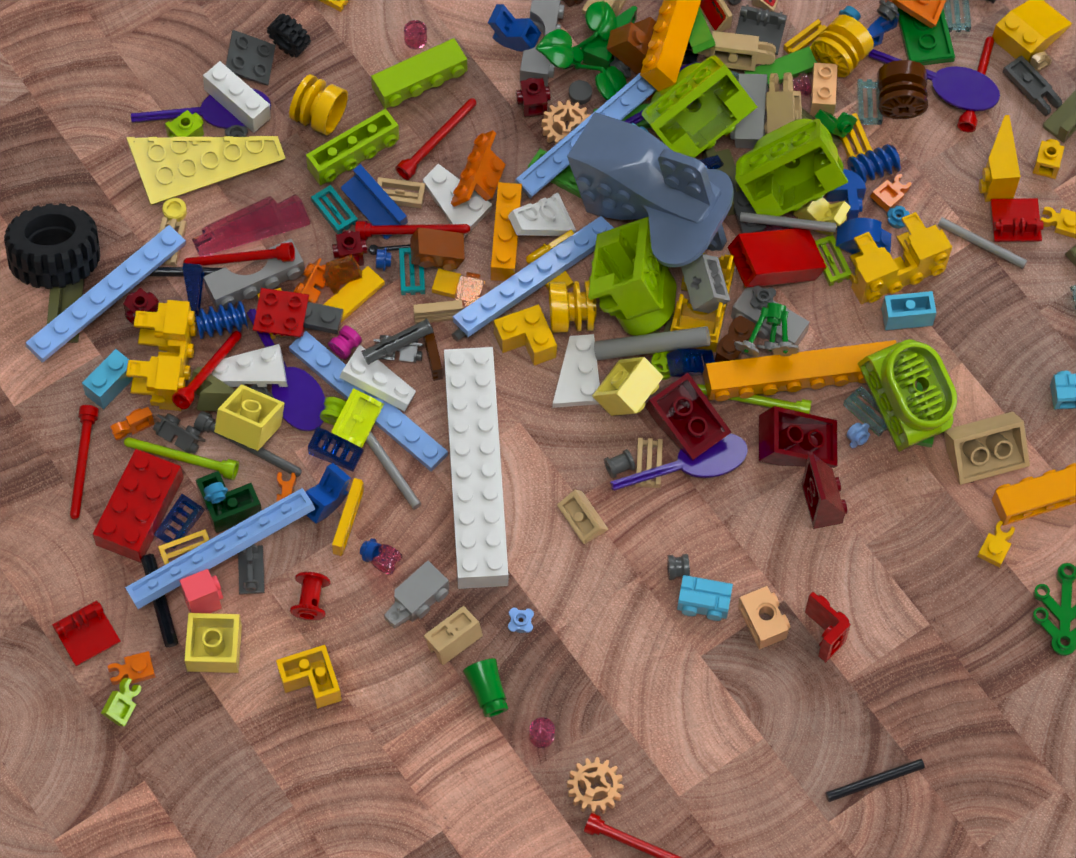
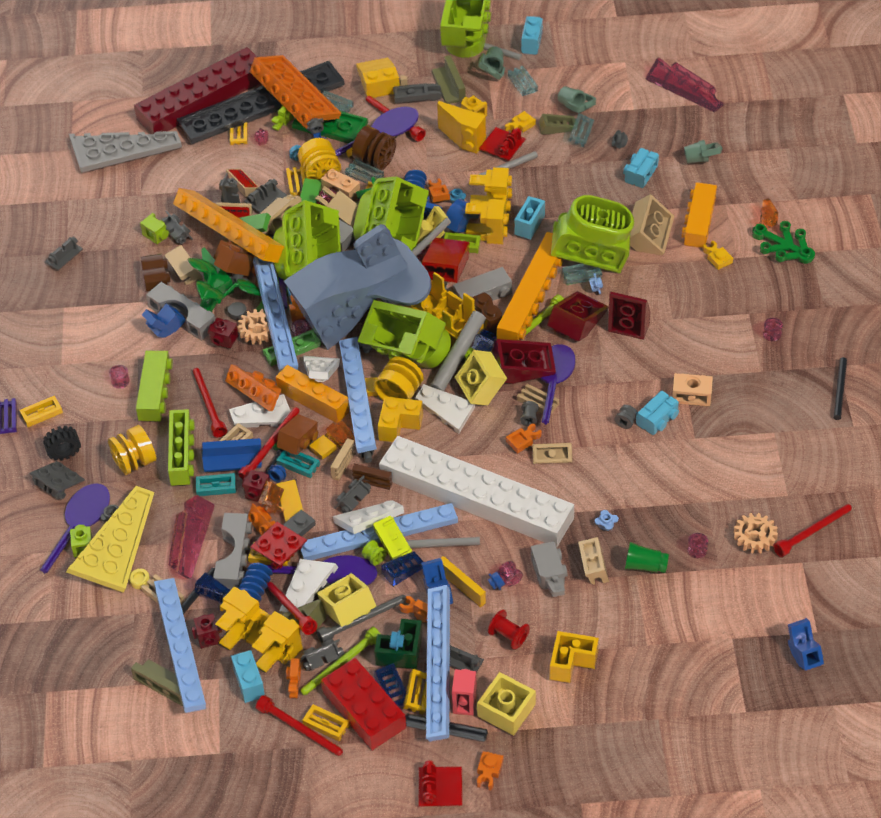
camera: 55 degrees left, 15 degrees down
black tyre [4,203,100,289] -> none
lime plate [101,678,141,727] -> none
red piece [183,242,295,267] -> none
white brick [203,61,271,133] -> none
dark pink wheel [328,325,362,359] -> none
dark grey pin [361,318,434,365] -> none
yellow piece [526,229,574,264] -> none
light grey brick [681,254,730,313] -> none
plant [734,303,799,357] -> none
dark grey plate [750,285,776,310] -> none
red bracket [805,592,851,663] -> none
none -> yellow tile [302,704,350,741]
none -> orange plate [506,423,542,454]
none -> clear pink wheel [763,318,783,341]

